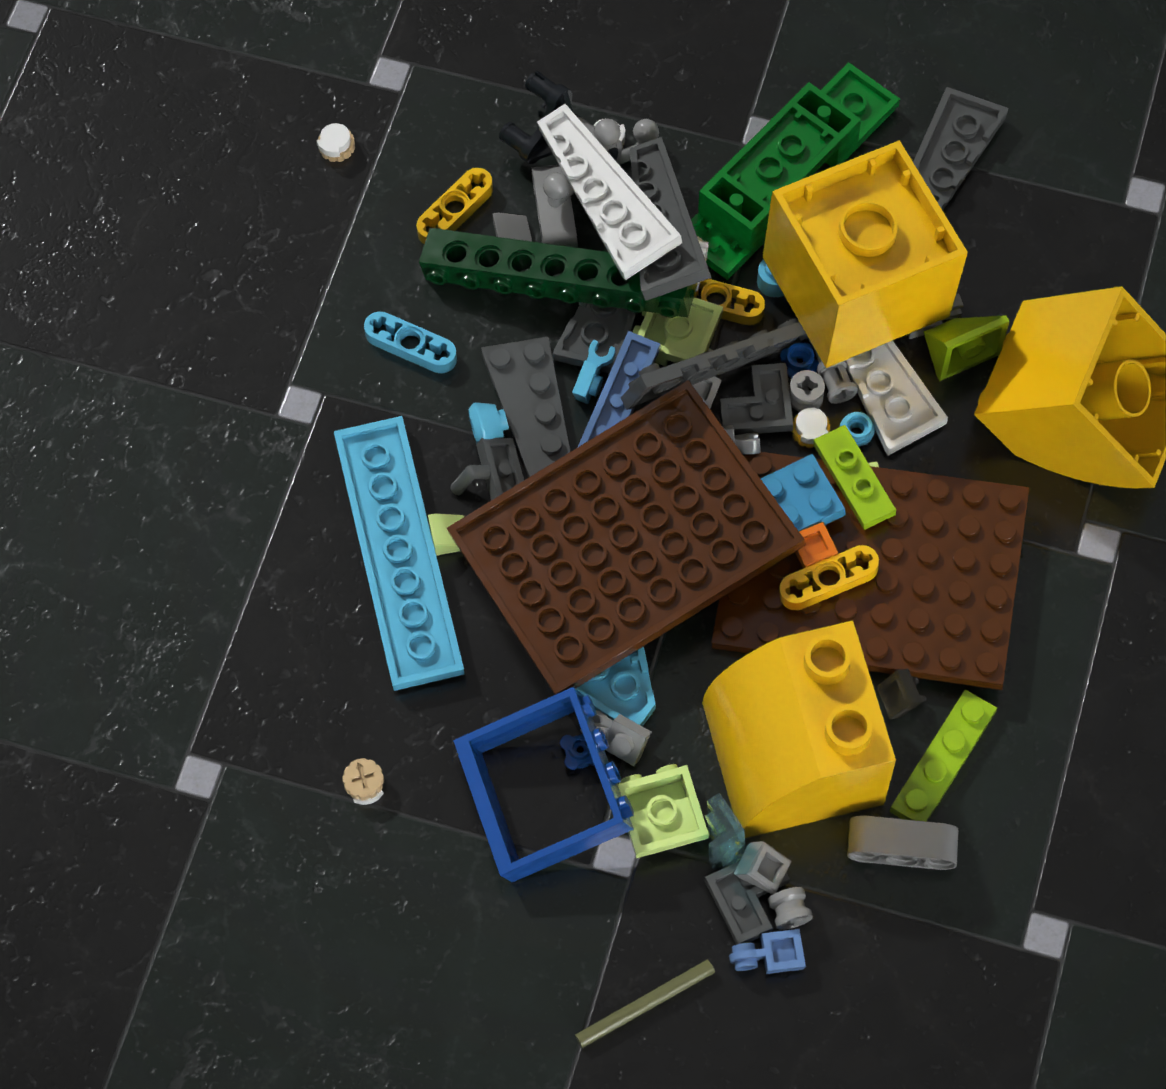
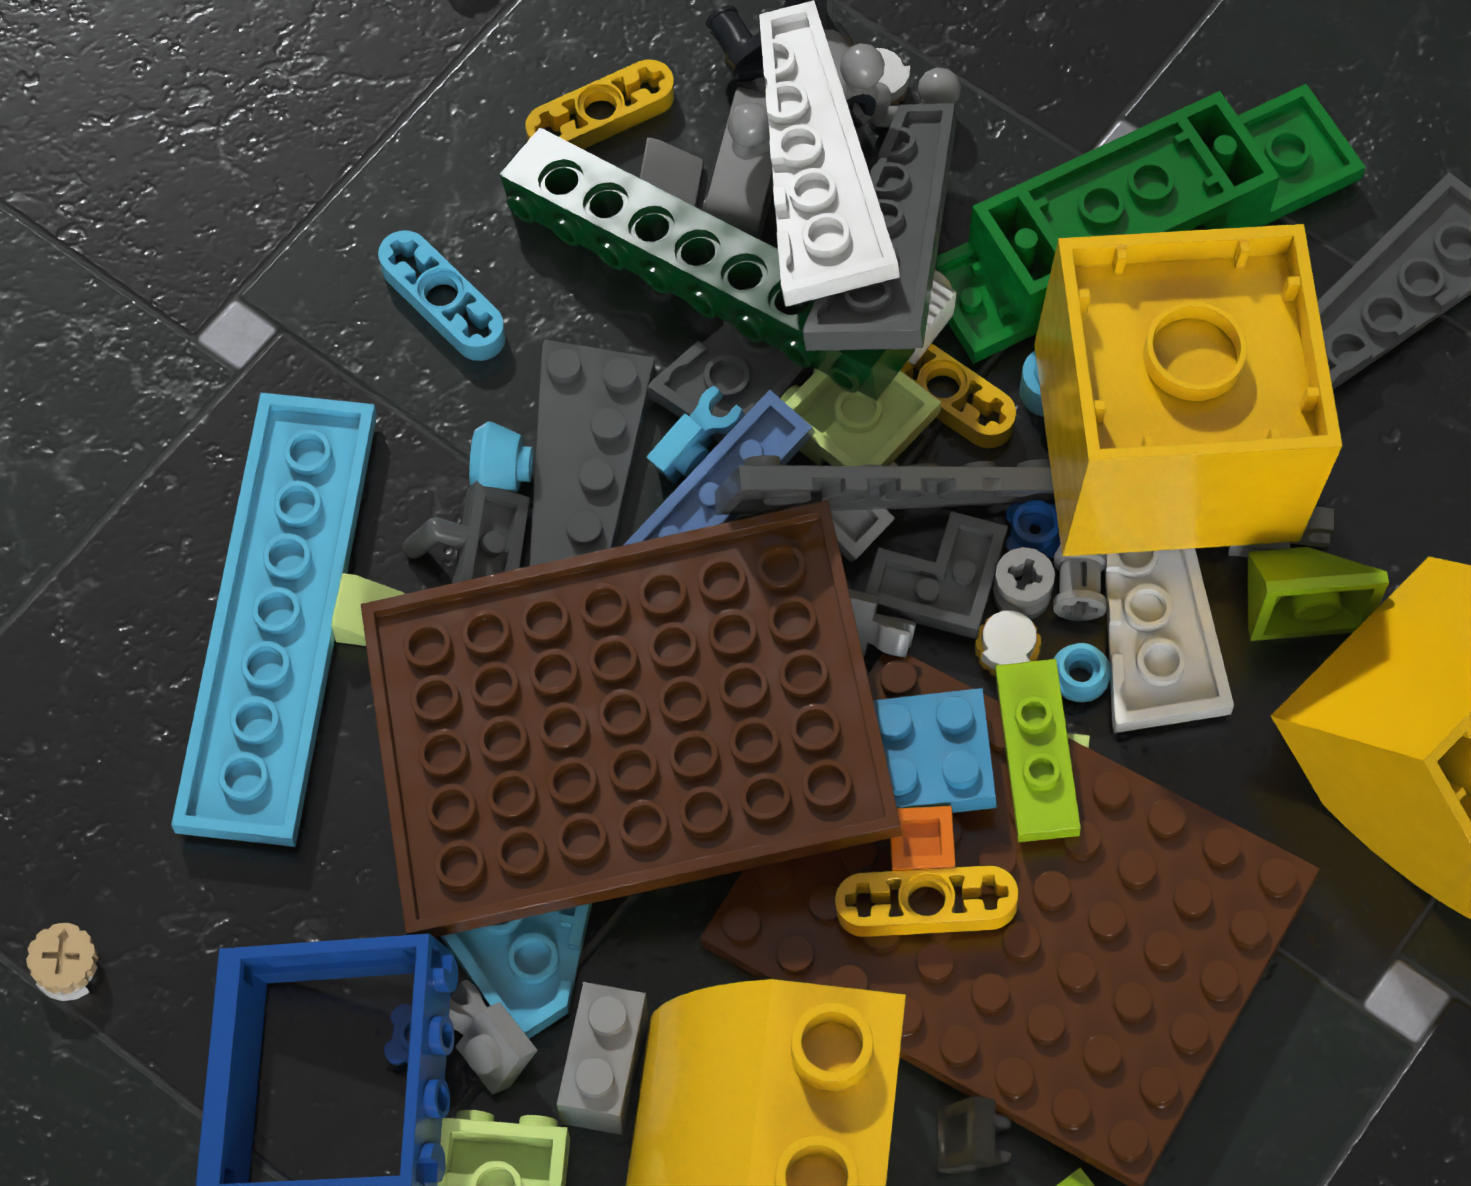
camera: 20 degrees right, 0 degrees up
none -> light grey brick [557,982,648,1135]

